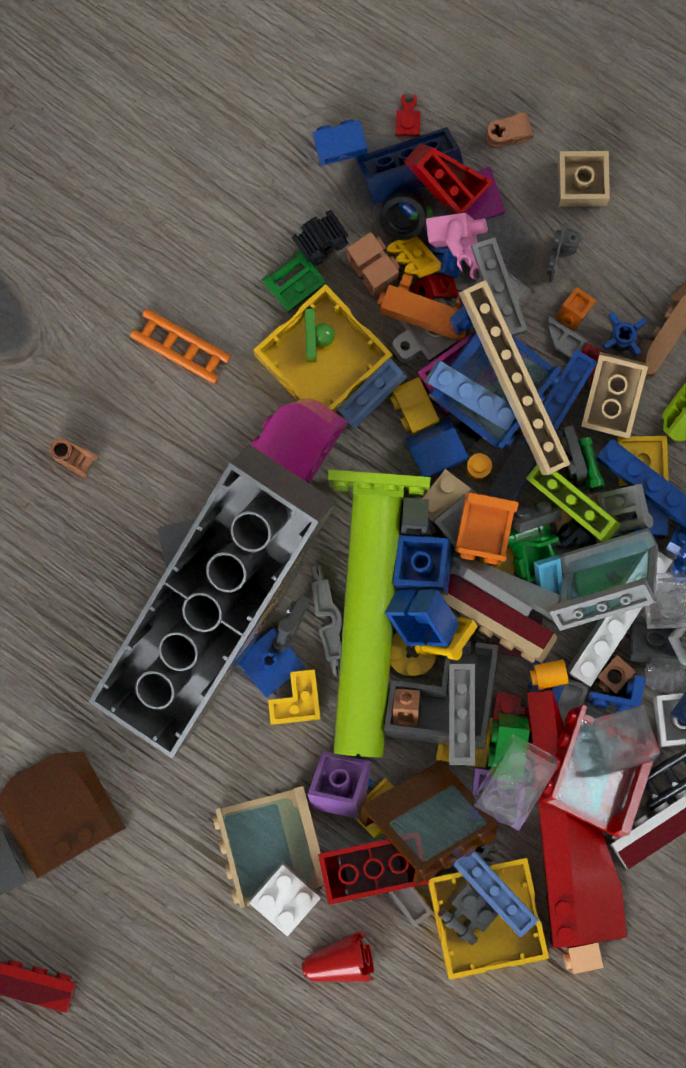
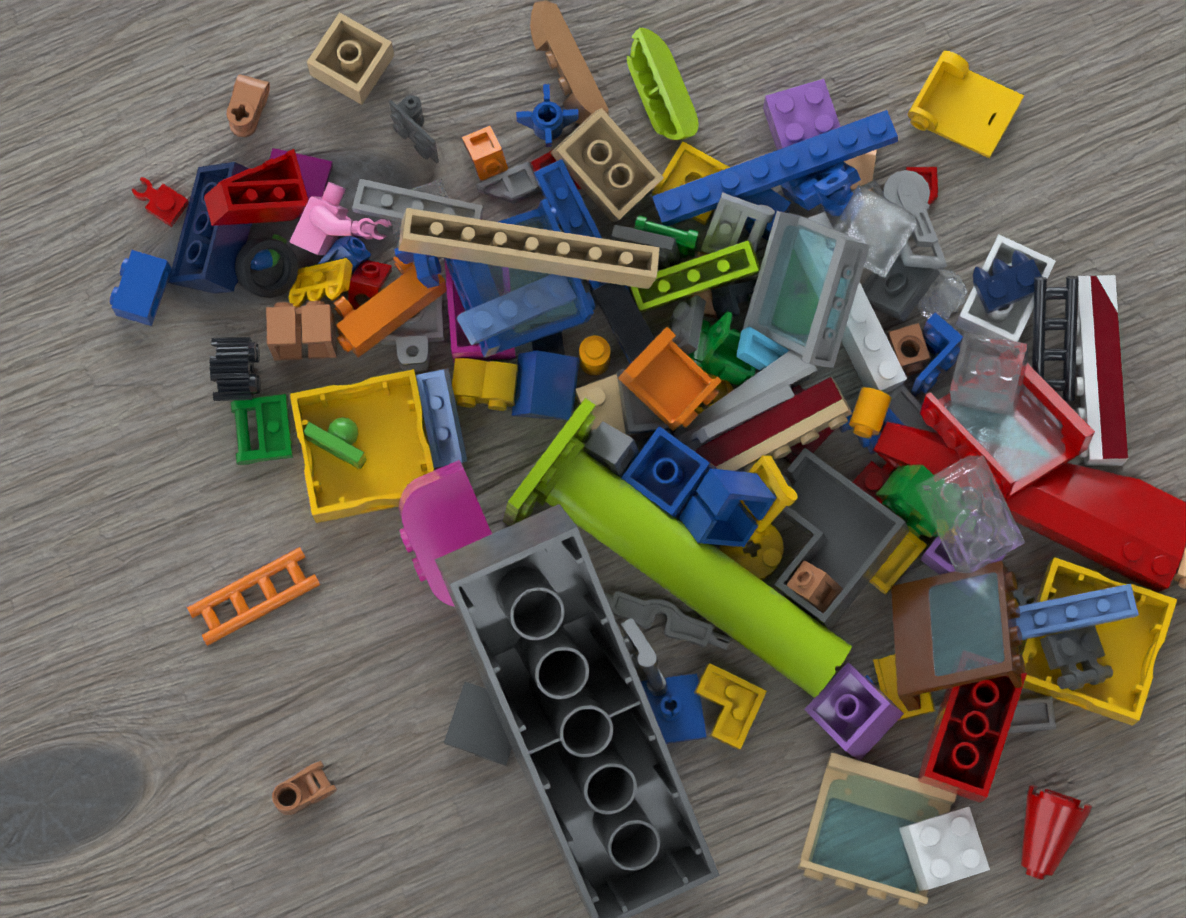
camera: 60 degrees left, 5 degrees down
light grey plate [449,664,475,765] -> none

